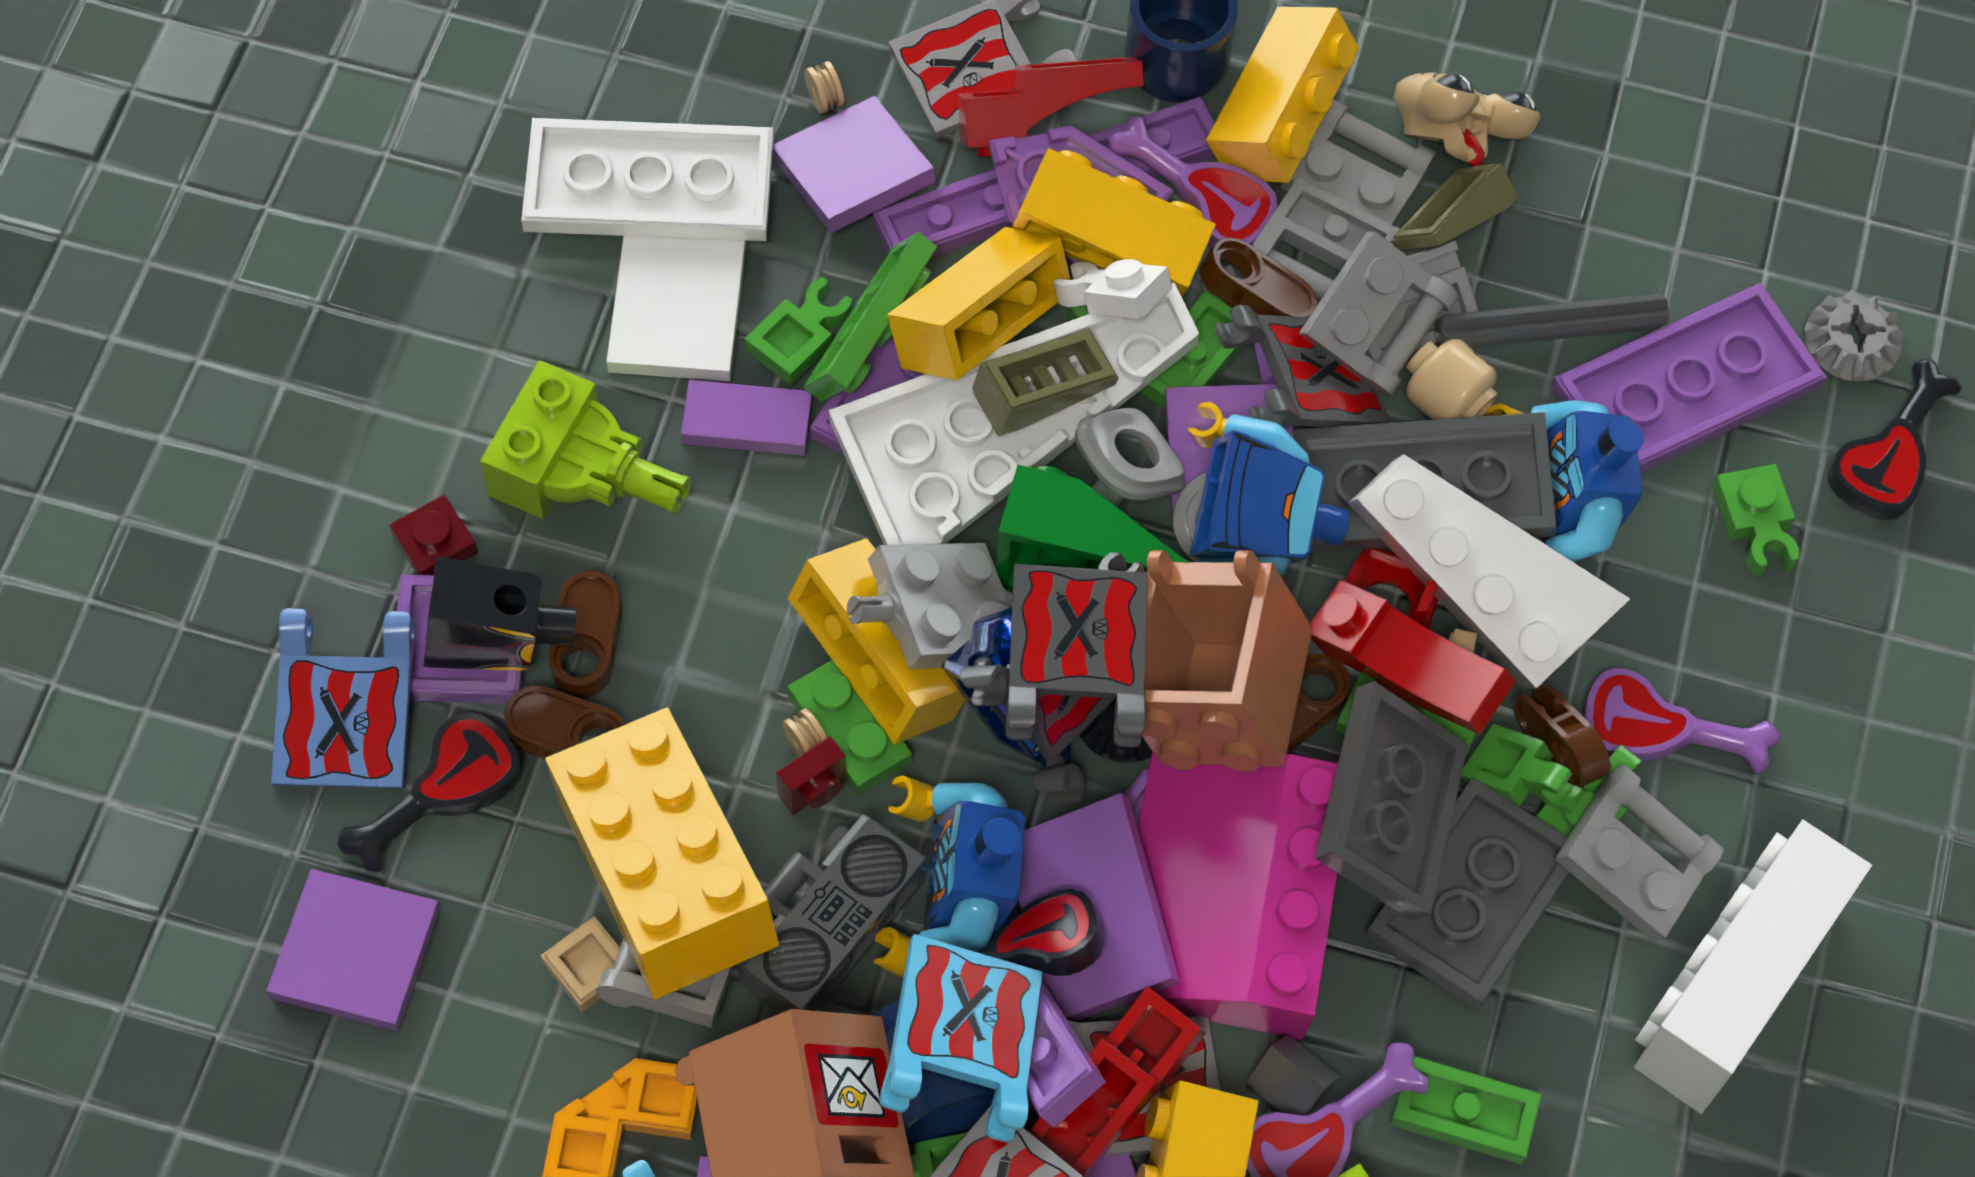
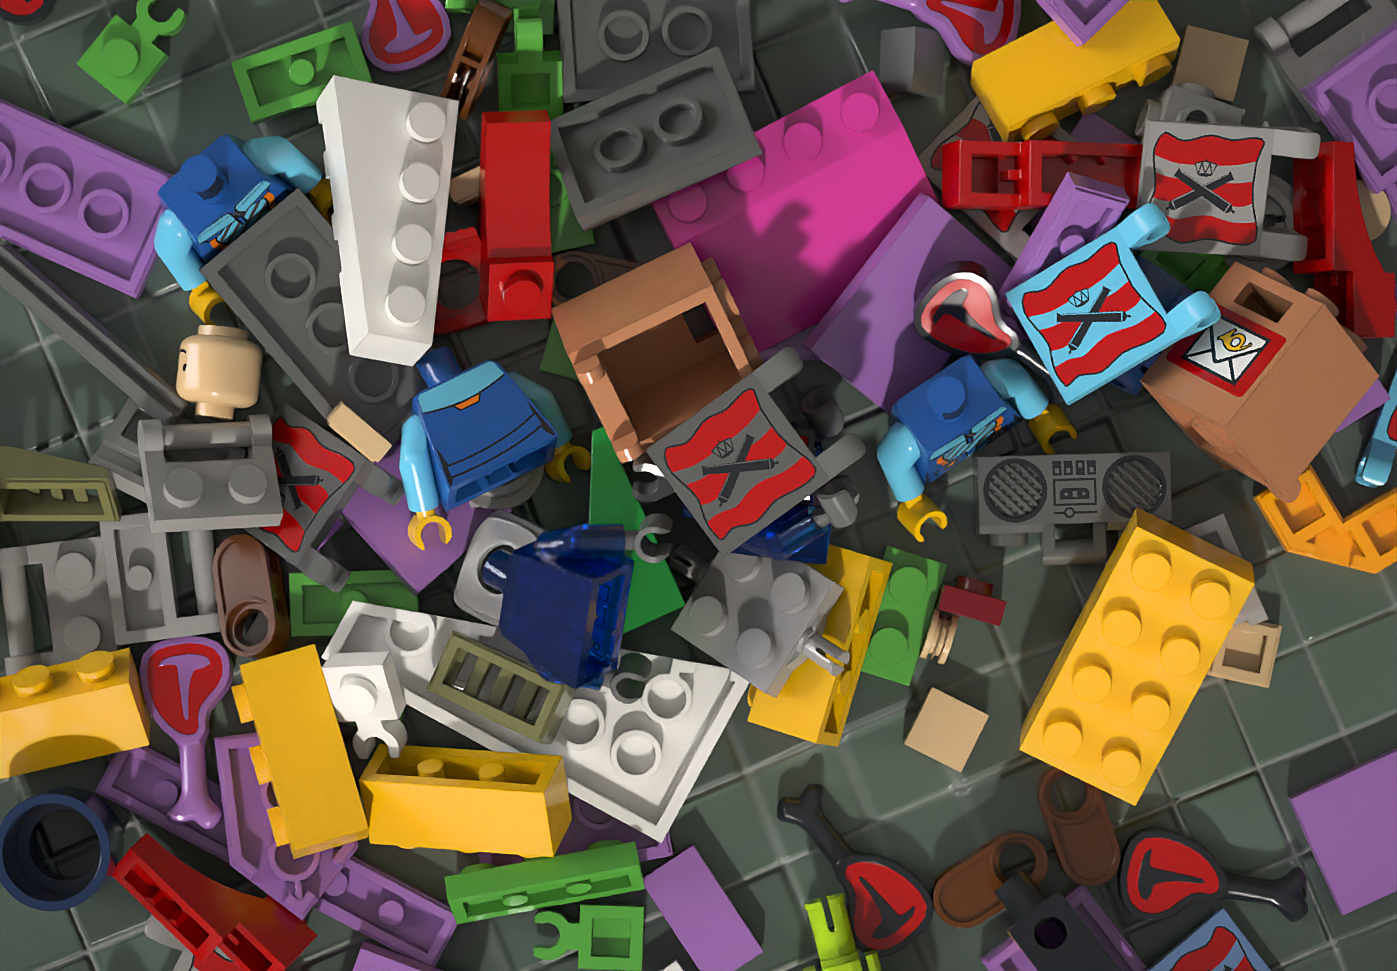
camera: 125 degrees left, 25 degrees up
none -> bright green plate [231,21,374,125]
none -> tan tile [327,401,393,463]
none -> clear blue torso [482,513,673,704]
none -> black piece [777,784,934,958]
none -> tan tile [903,686,989,772]

